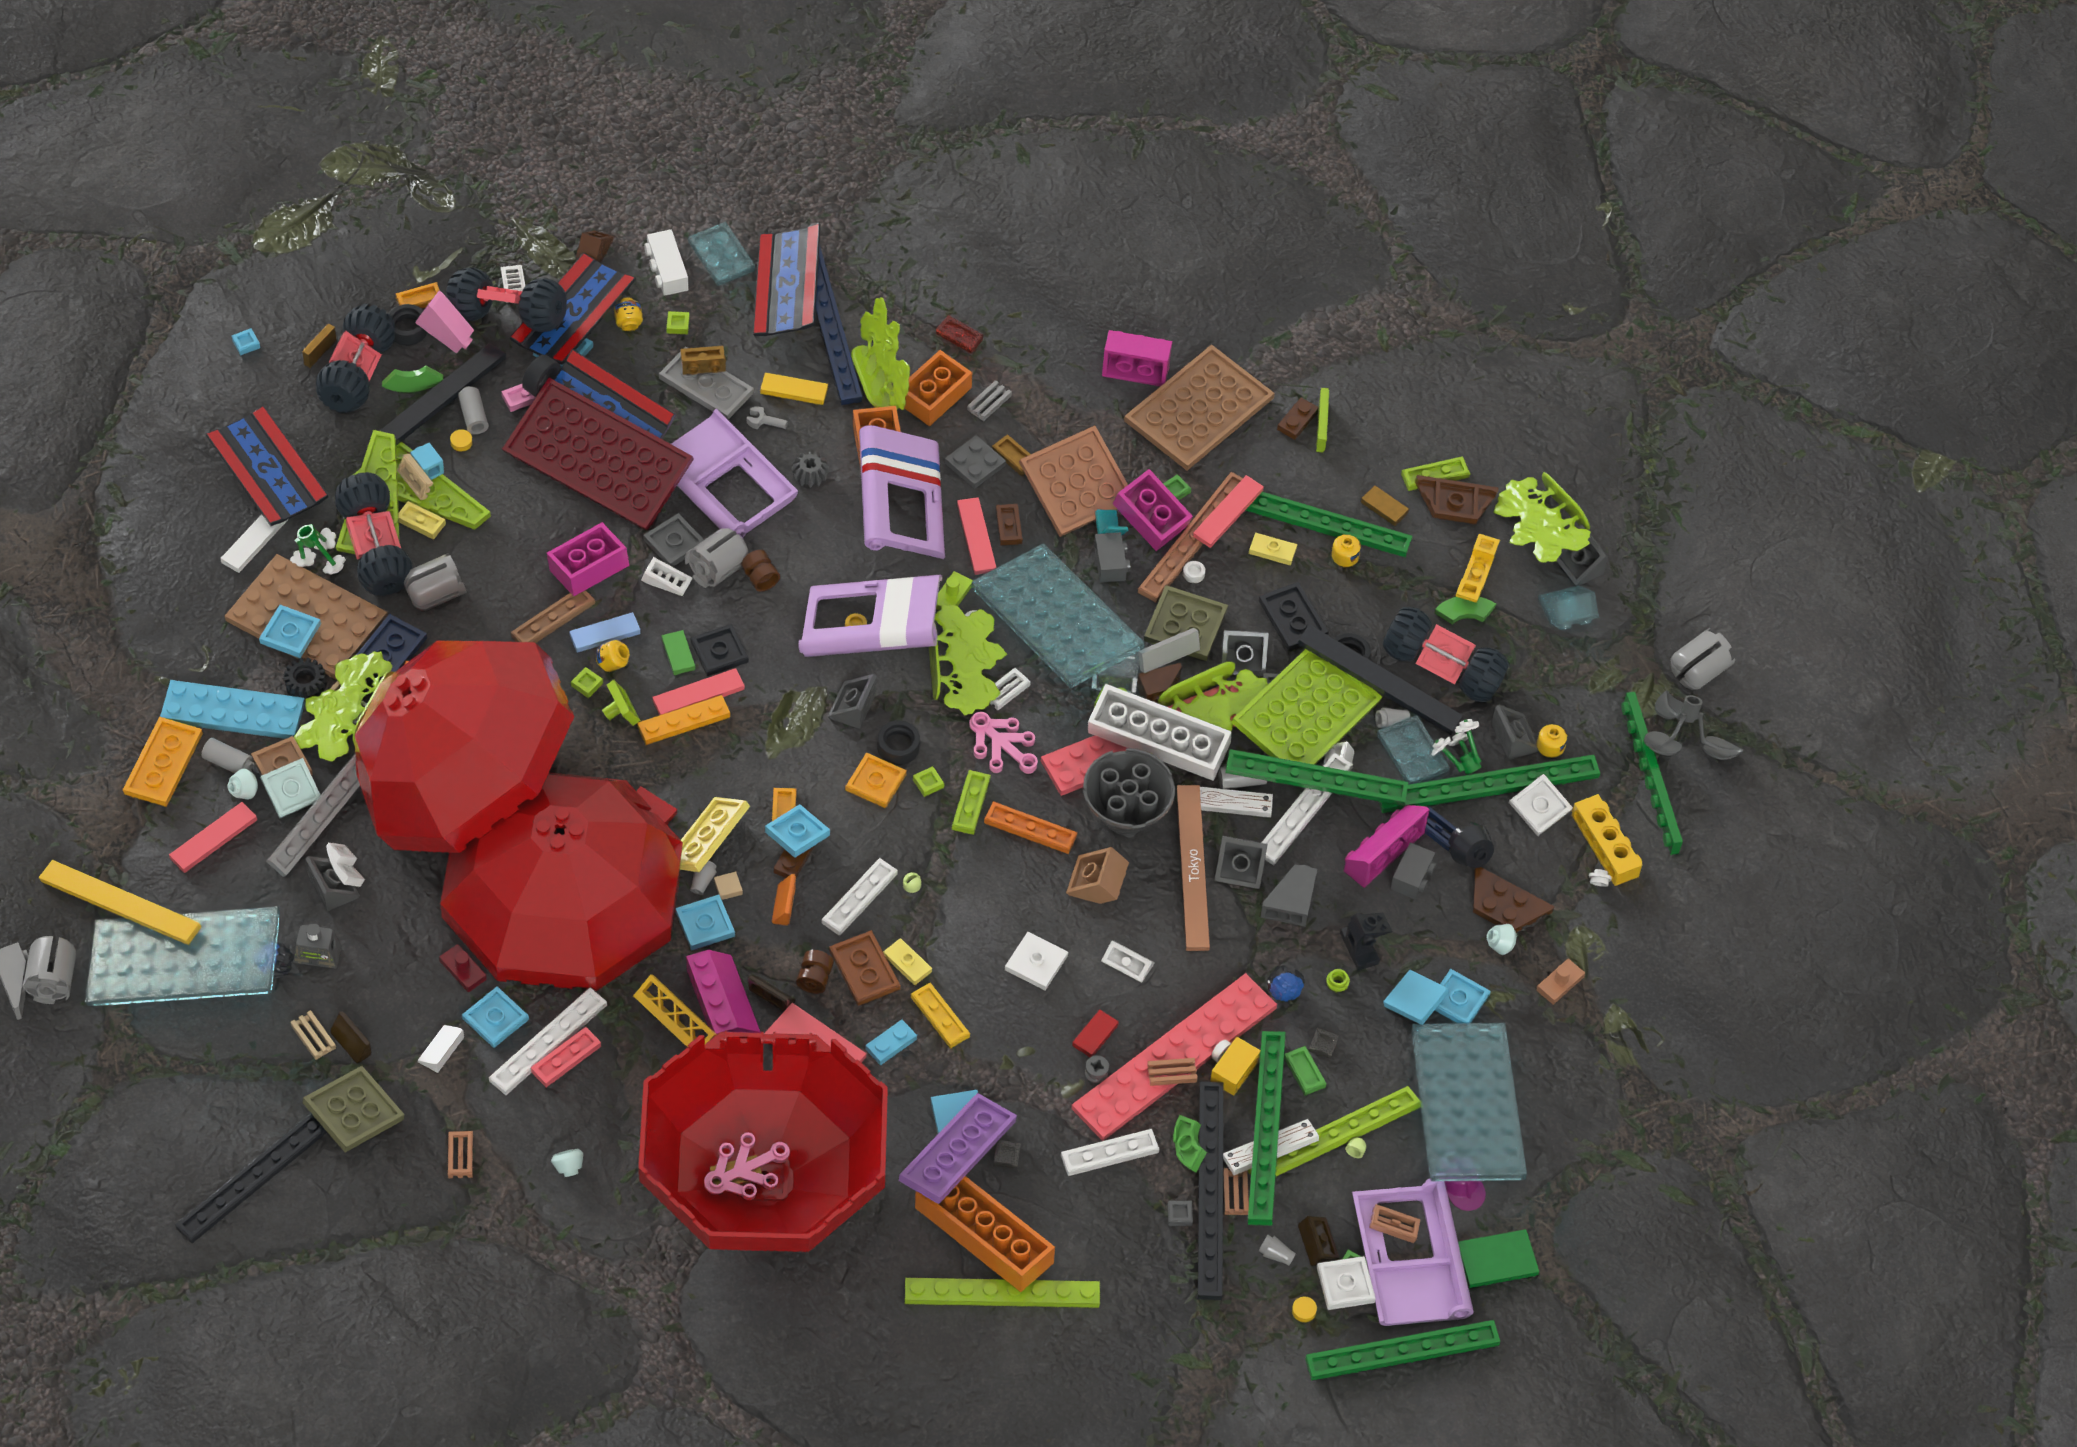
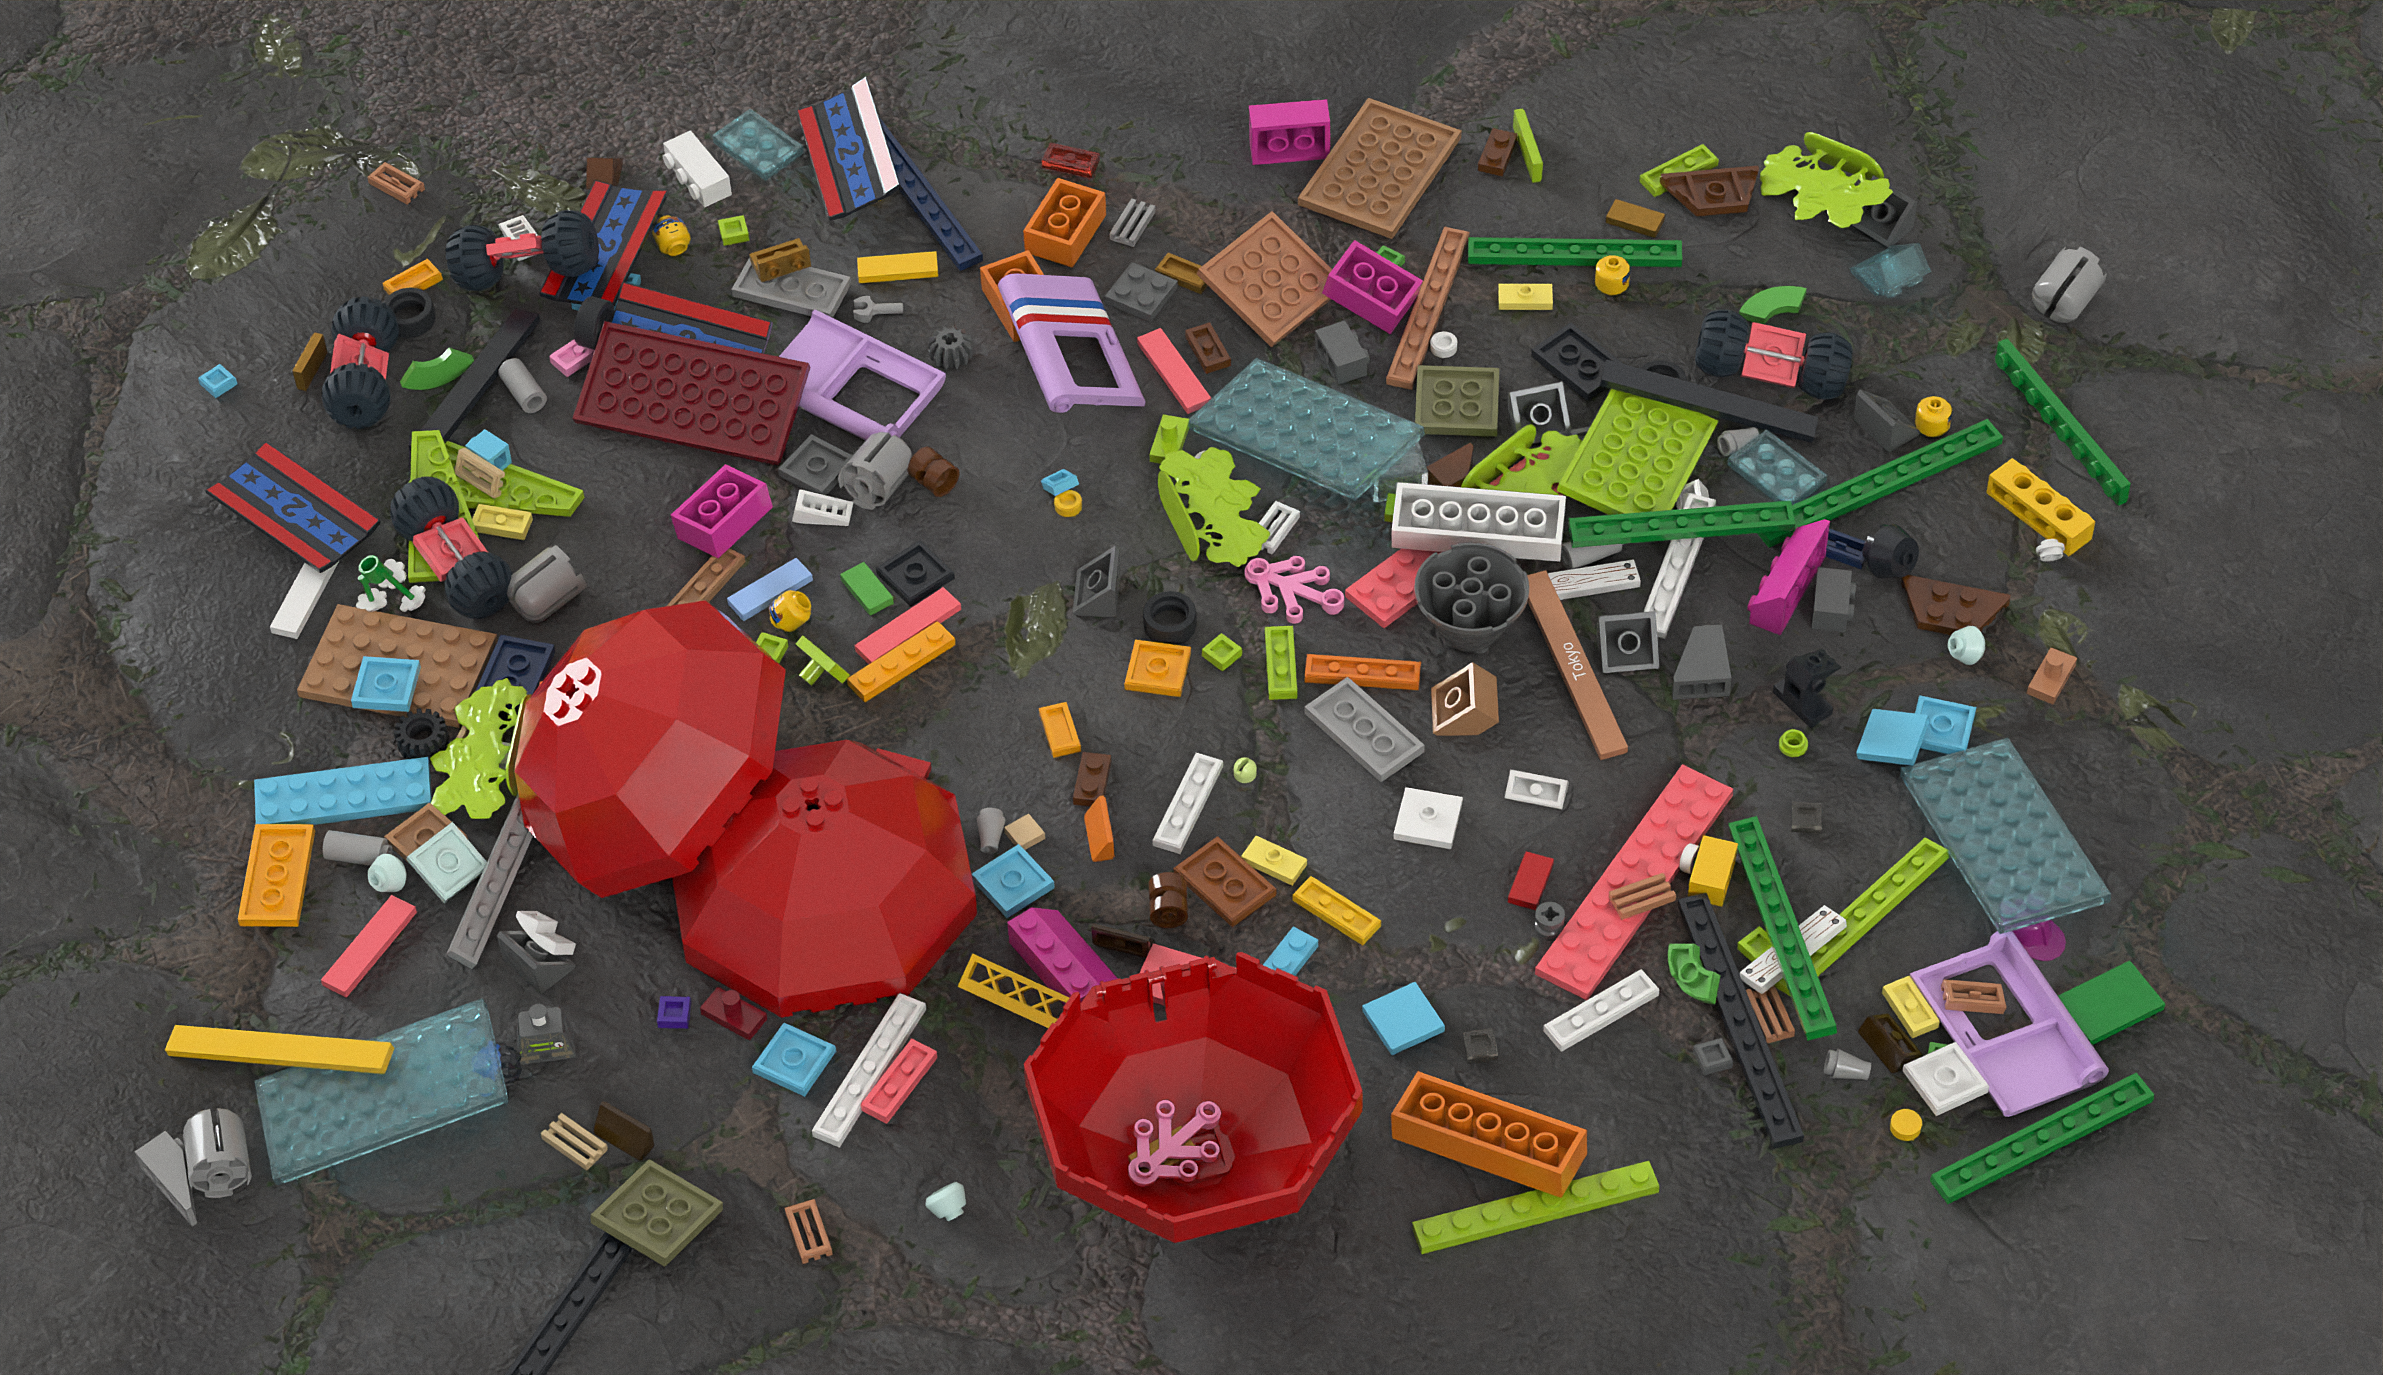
camera: 10 degrees left, 5 degrees down
bright pink slope [415,291,474,353] -> none
white slope [418,1025,464,1073] -> none
yellow tile [450,430,472,452] -> none
light yellow tile [680,797,750,872] -> none
medium azure plate [765,804,830,858] -> none
lavender piece [799,575,942,657] -> none
lime plant [851,297,910,410] -> none
medium lavender plate [899,1093,1017,1204] -> none
teal bracket [1095,509,1128,535] -> none
light grey tile [1138,628,1200,673] -> none
coral tile [1193,475,1264,548] -> none
blue piece [1267,965,1305,1001] -> none
bright green tile [1284,1046,1326,1095] -> none
yellowish green hinge [1345,1137,1366,1158] -> none
plant [1431,719,1482,775] -> none
yellow slope [1456,534,1500,603] -> none
white plate [1509,774,1573,836] -> none
dark grey plant [1644,690,1744,760] -> none
none -> nougat tile [367,162,425,205]
none -> dark purple plate [657,996,691,1029]
none -> medium azure tile [1041,469,1079,496]
none -> light grey plate [1305,677,1425,782]
none -> lime plate [1737,926,1772,962]
none -> light yellow plate [1882,976,1940,1039]

